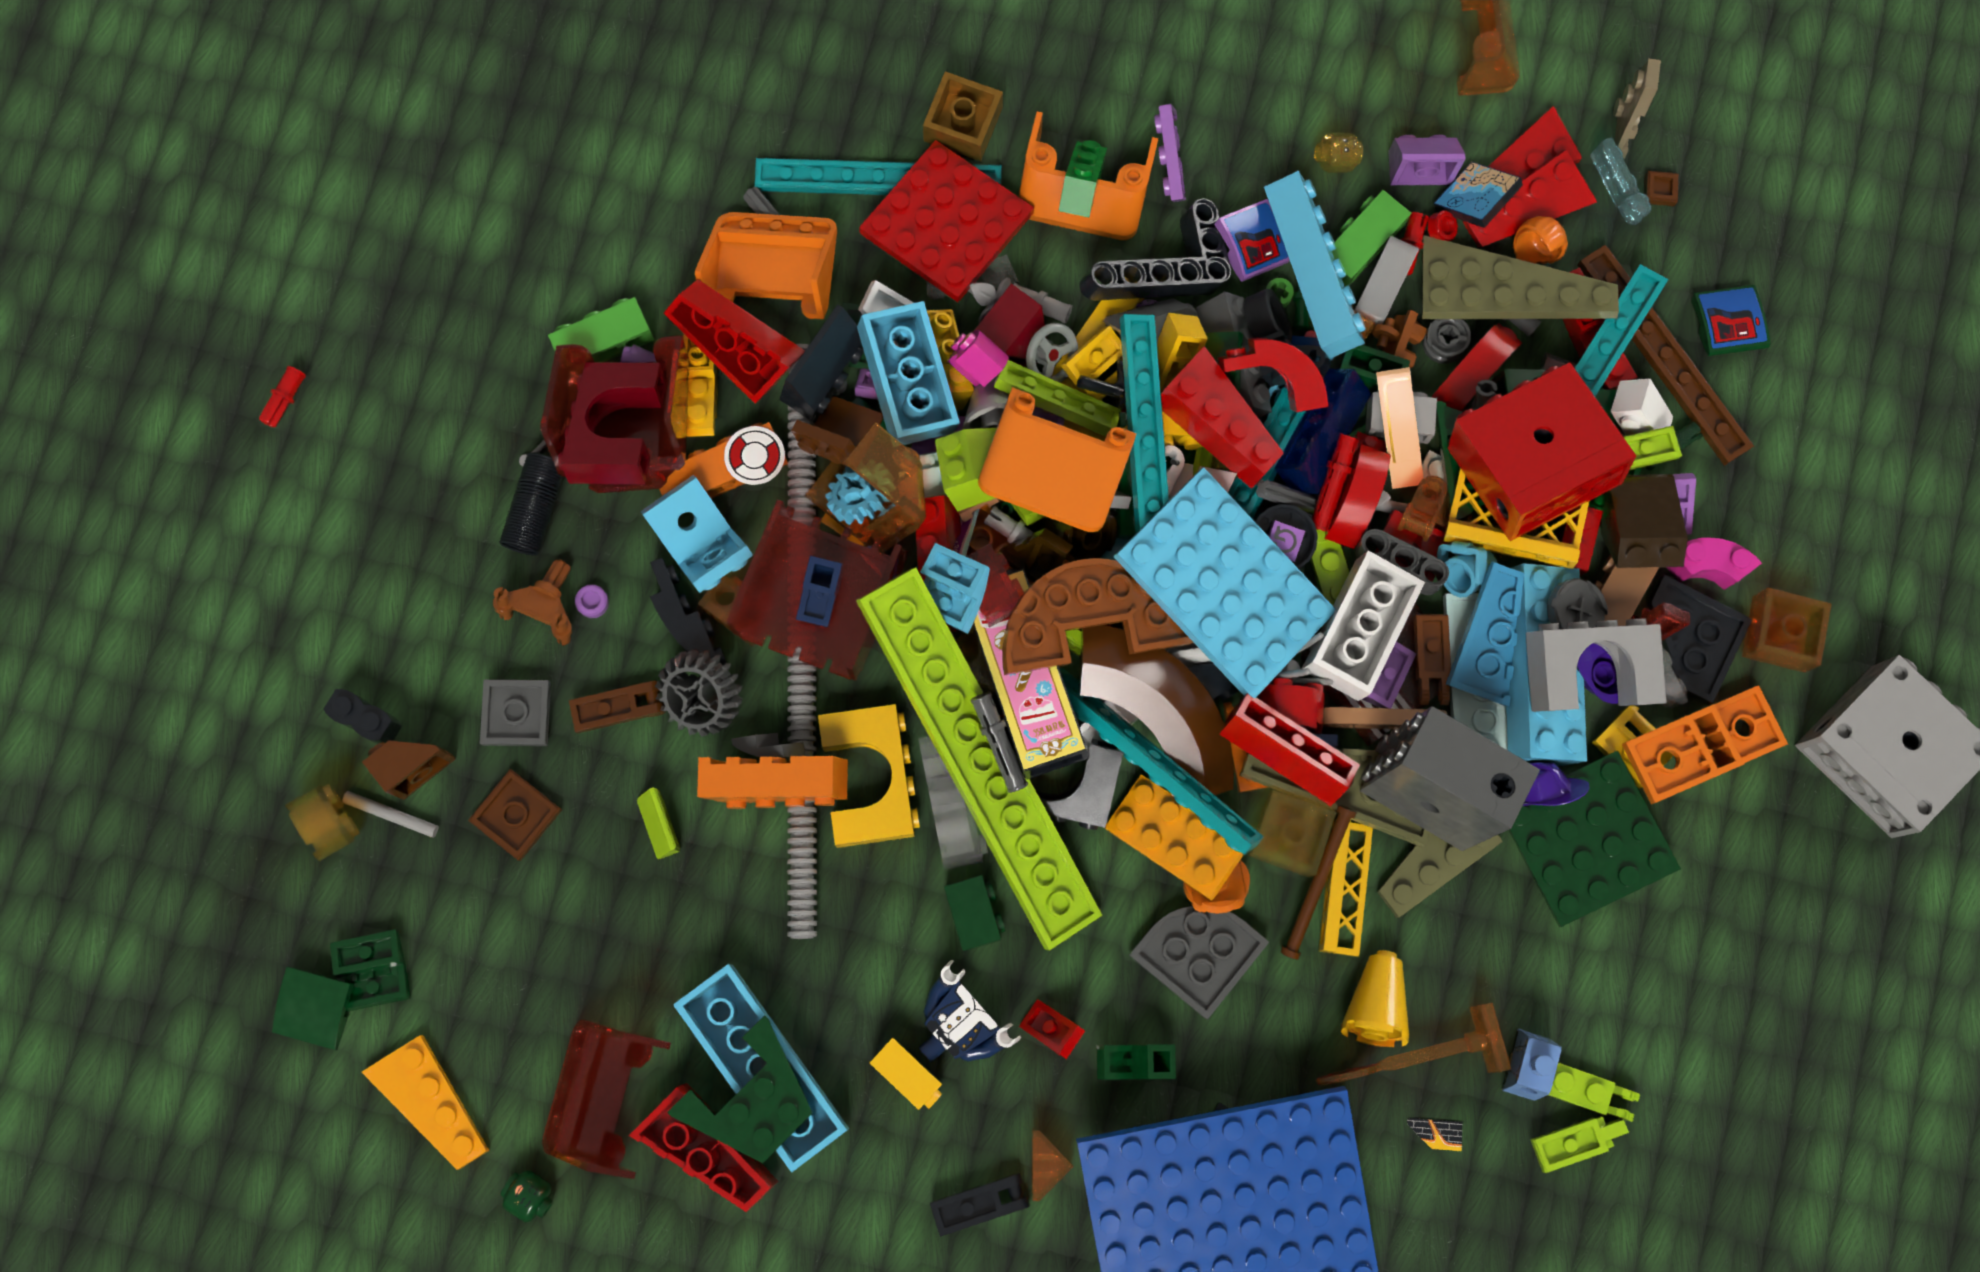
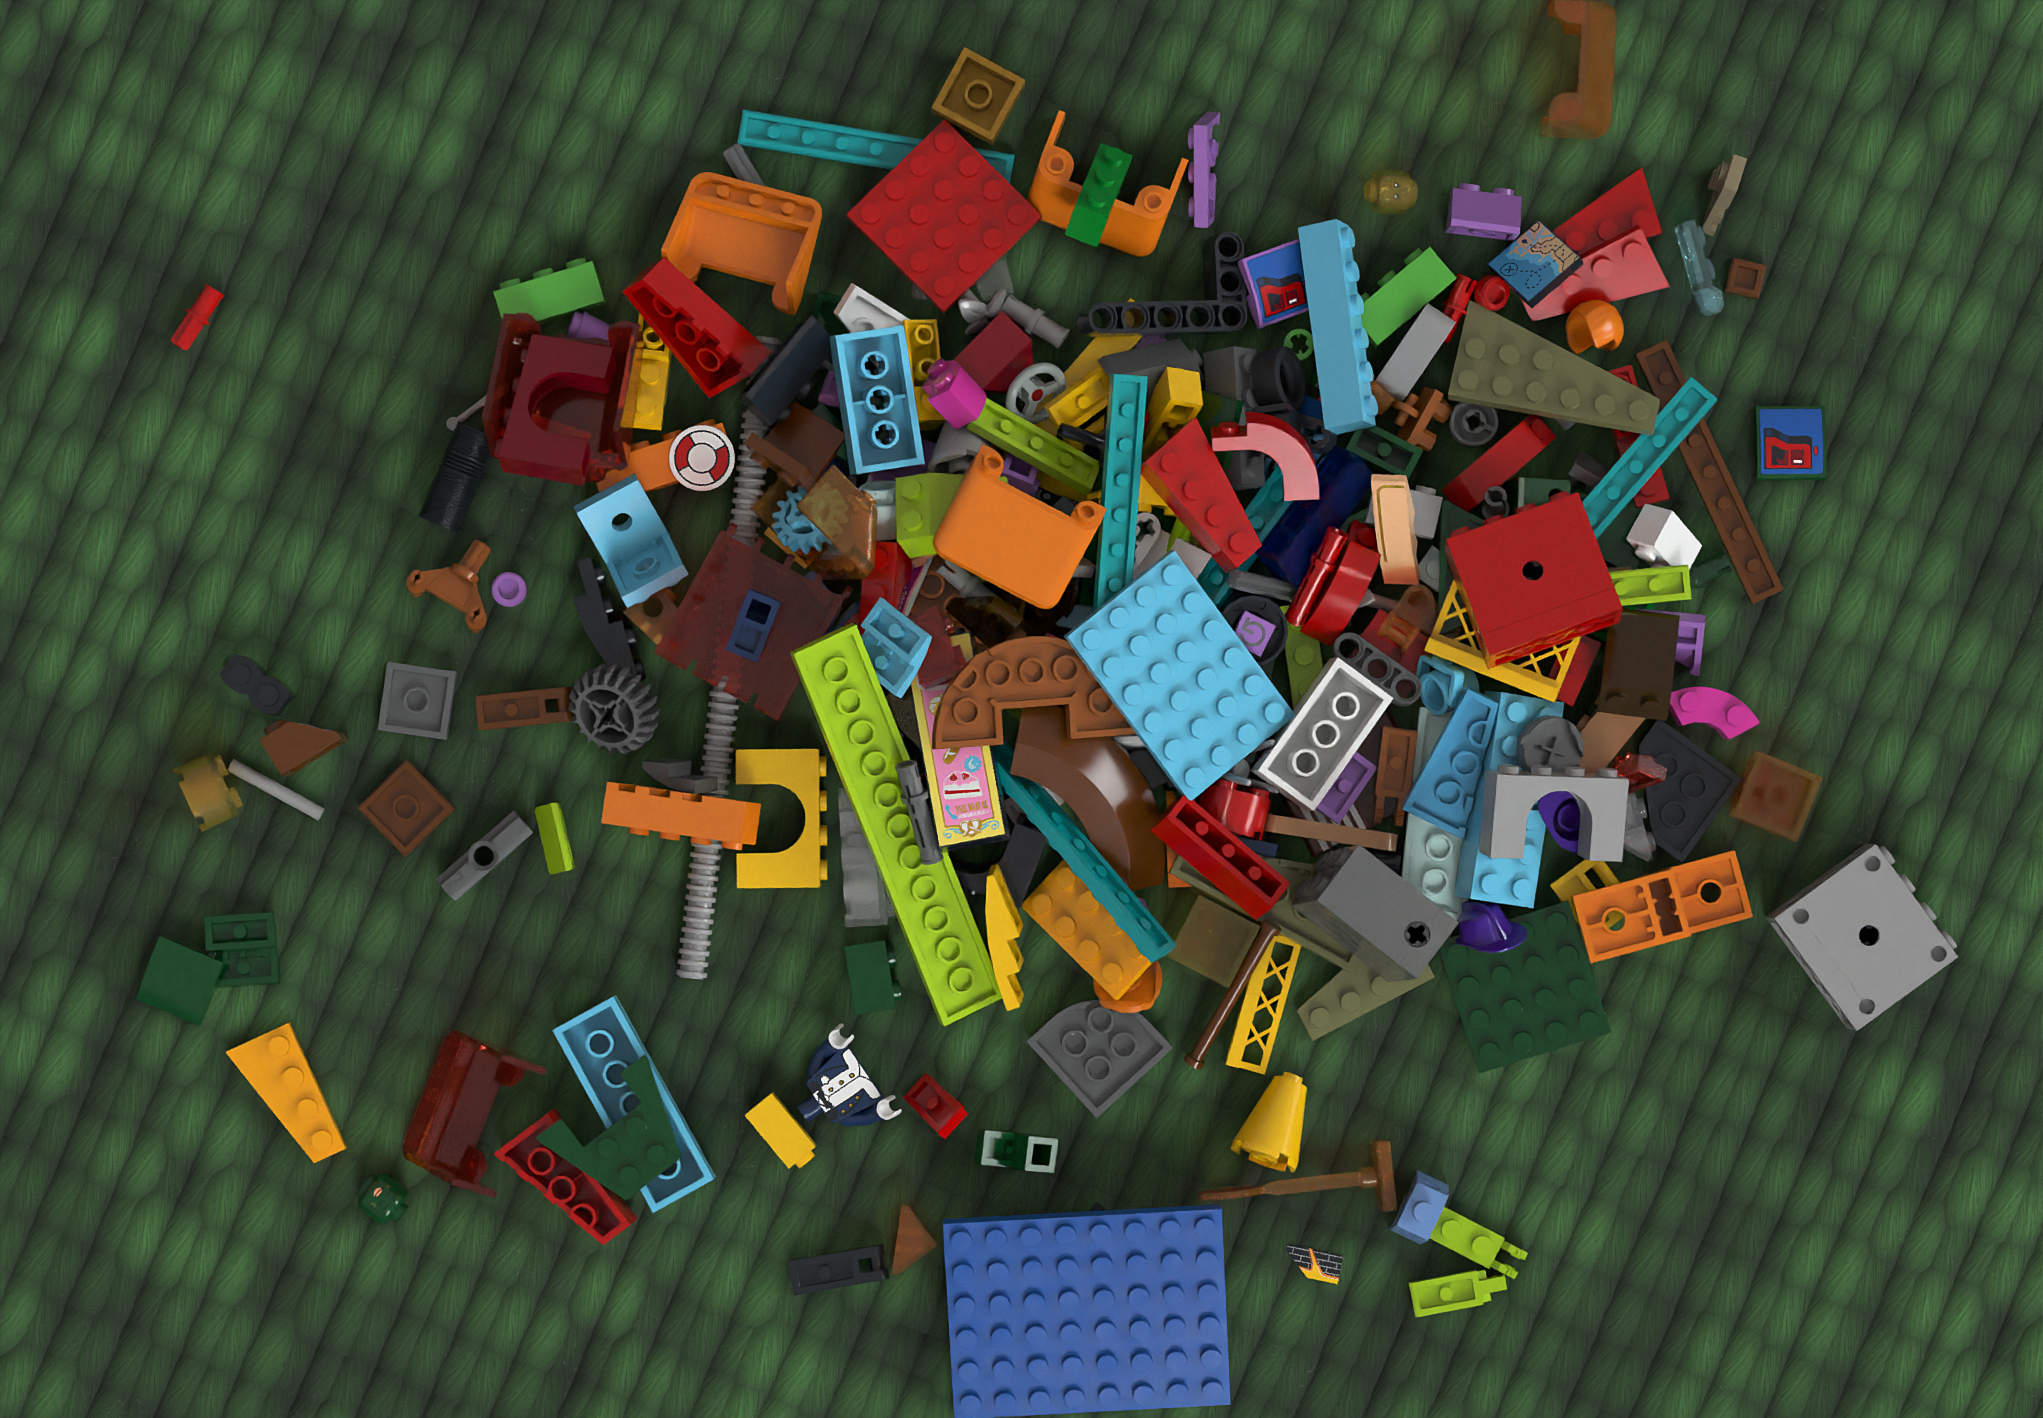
camera: 10 degrees right, 10 degrees up
none -> dark grey piece [436,810,534,901]
none -> yellow slope [985,863,1024,1011]

